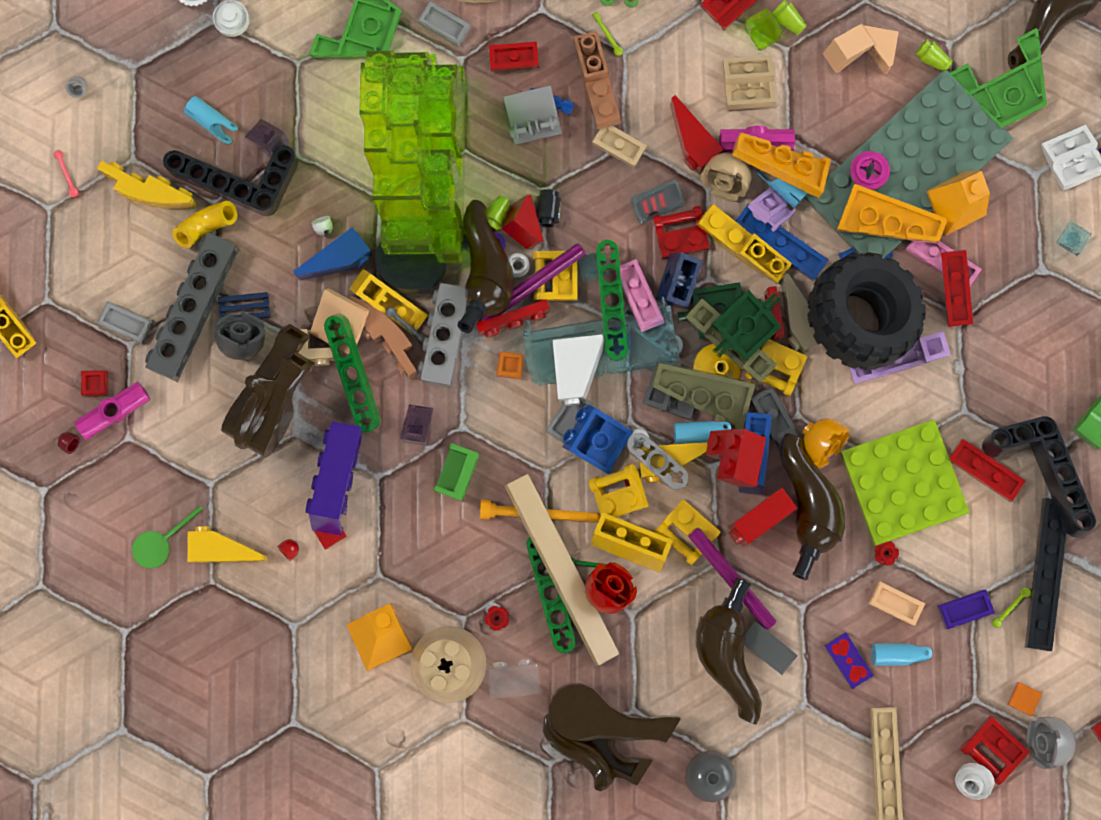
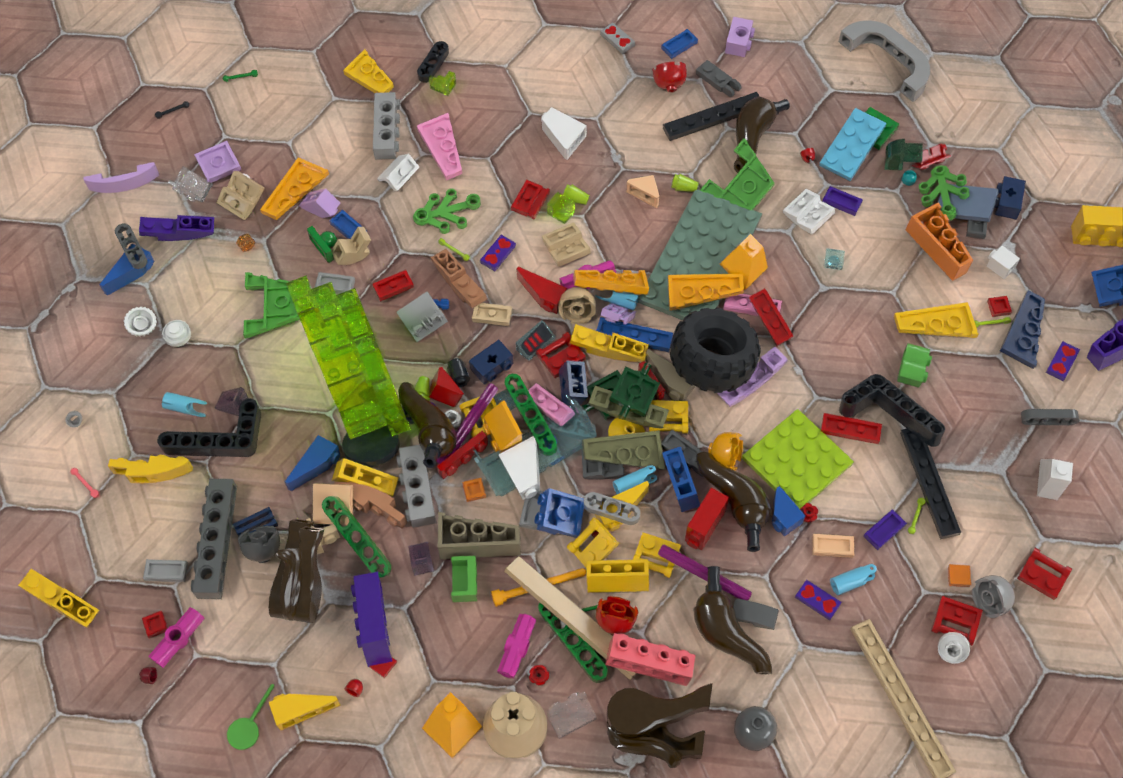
camera: 20 degrees left, 20 degrees down
yellow cylinder [172,201,238,249] -> none
white hinge [311,216,333,236] -> none
dark grey hinge [386,307,426,343] -> none
red brick [706,429,766,487] -> none
light nougat slope [823,24,876,74] -> none
dark pink gear [850,151,890,190] -> none
none -> dark tan wedge [438,512,521,559]
none -> dark blue brick [469,339,514,385]
none -> dark purple tile [480,235,516,272]
none -> light orange slope [482,400,522,453]
none -> dark pink piece [497,614,536,679]
none -> coral brick [605,633,695,686]
none -> blue slope [771,486,805,536]

